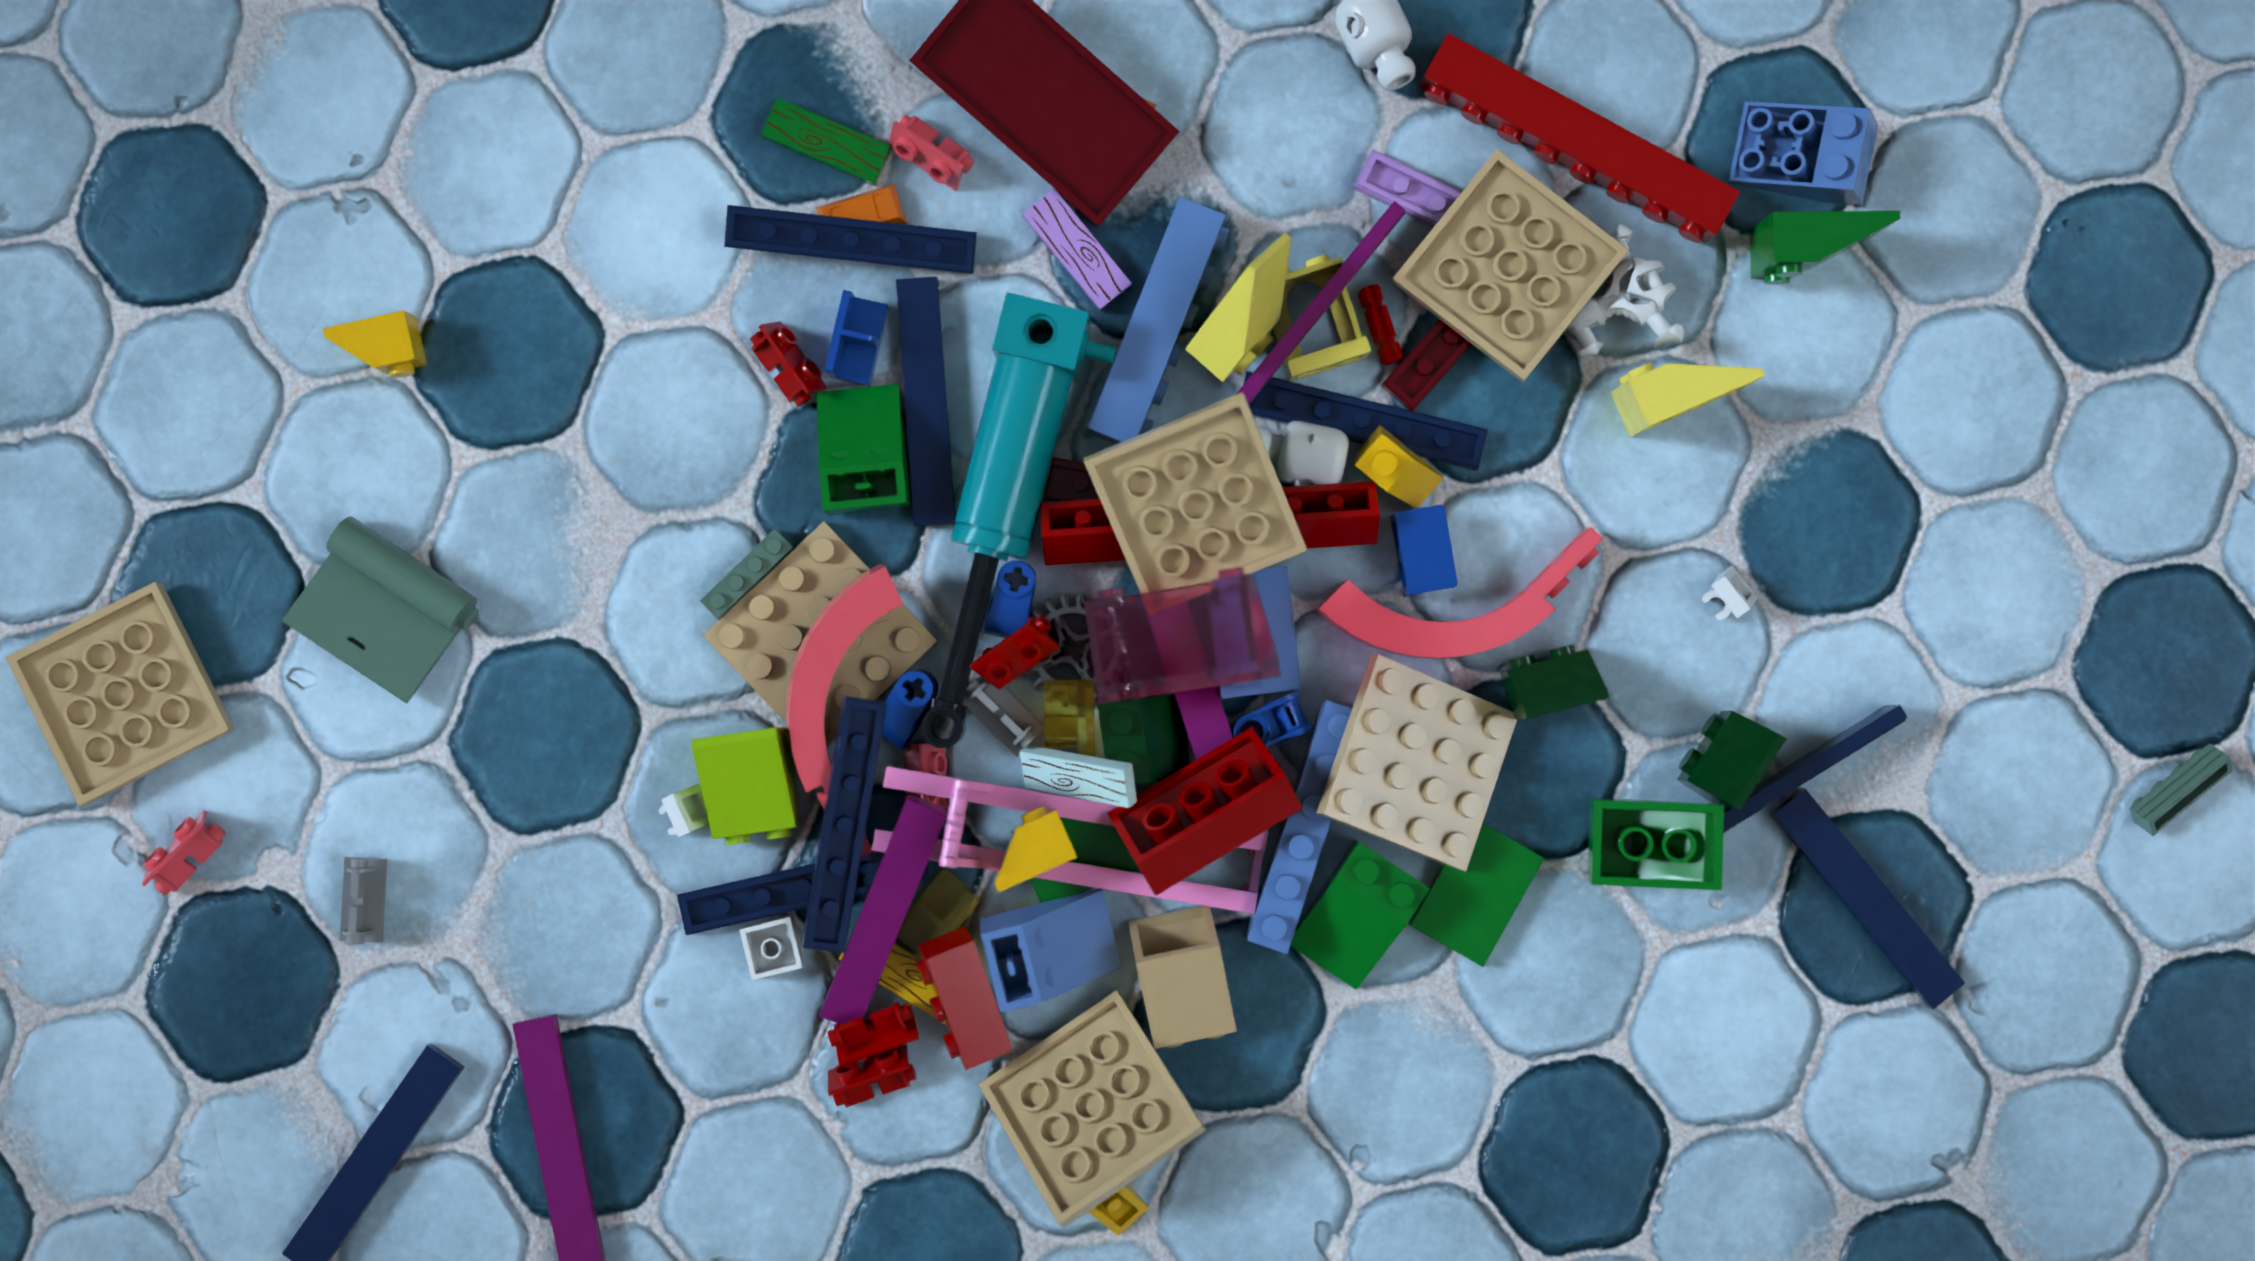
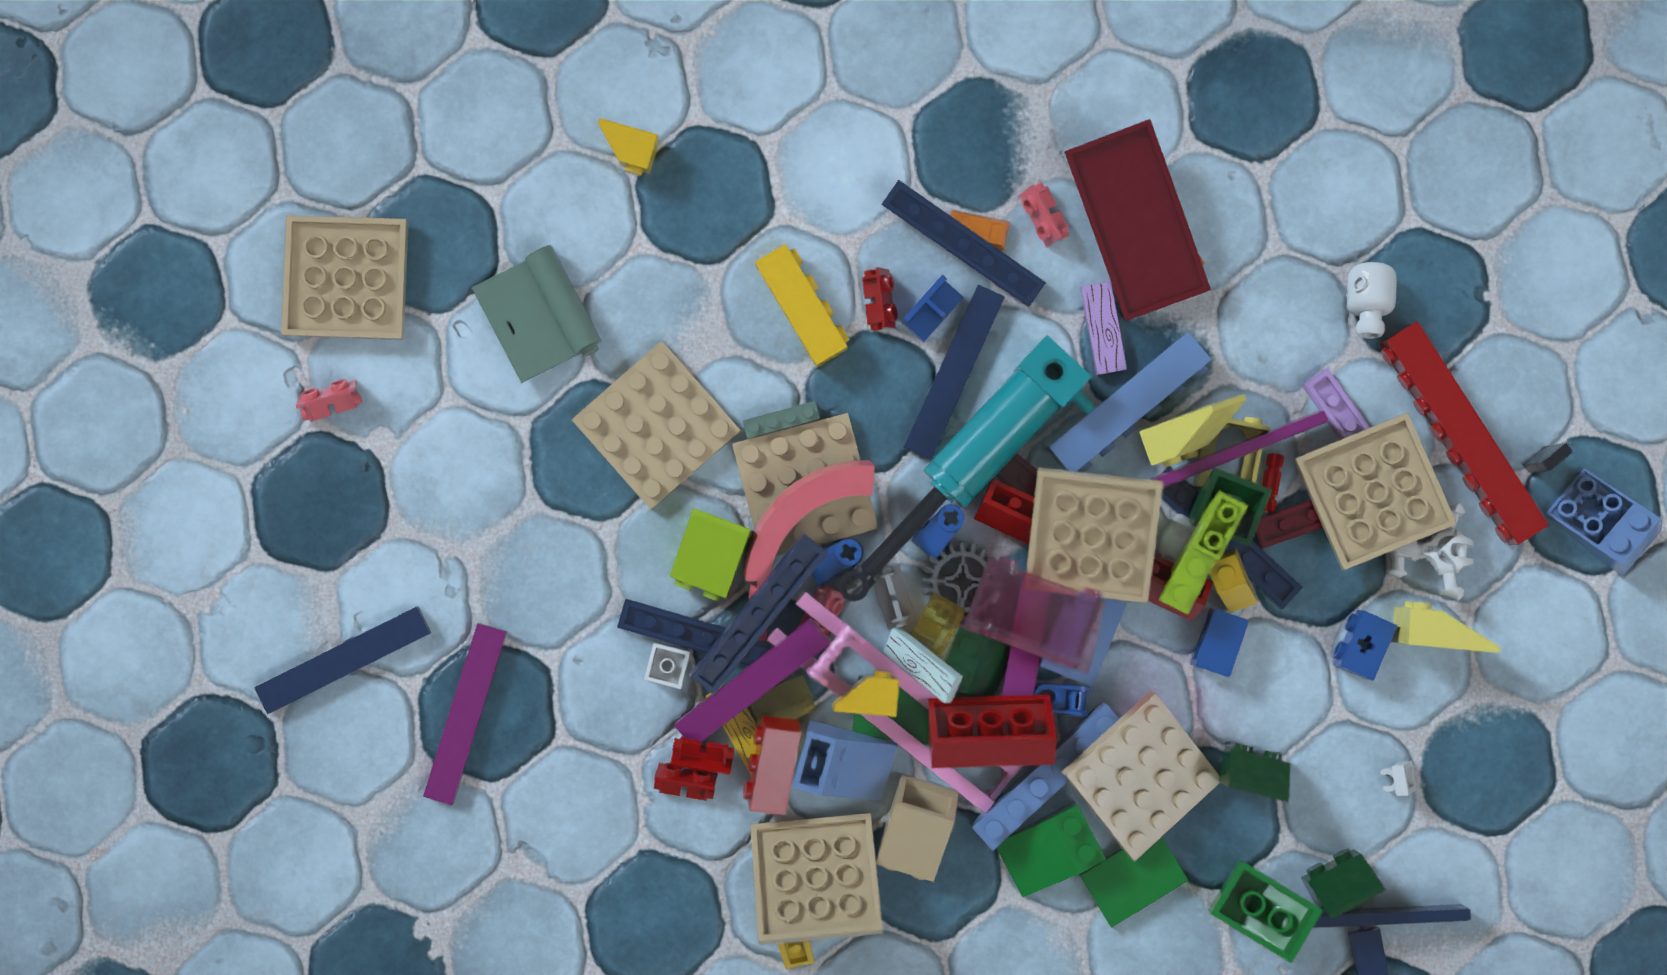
camera: 30 degrees right, 0 degrees up
light grey hinge [340,857,387,944] -> none
white tile [658,784,709,838] -> none
green tile [761,97,892,186] -> none
green slope [817,384,911,516] -> none
red hinge [970,615,1060,690] -> none
coral arch [1316,527,1603,659] -> none
green slope [1750,210,1900,285] -> none
none -> tan plate [572,341,741,510]
none -> yellow brick [755,244,849,368]
none -> lime slope [1158,492,1247,614]
none -> dark green slope [1189,468,1272,547]
none -> blue brick [1333,610,1398,681]
none -> black tile [1523,443,1573,473]

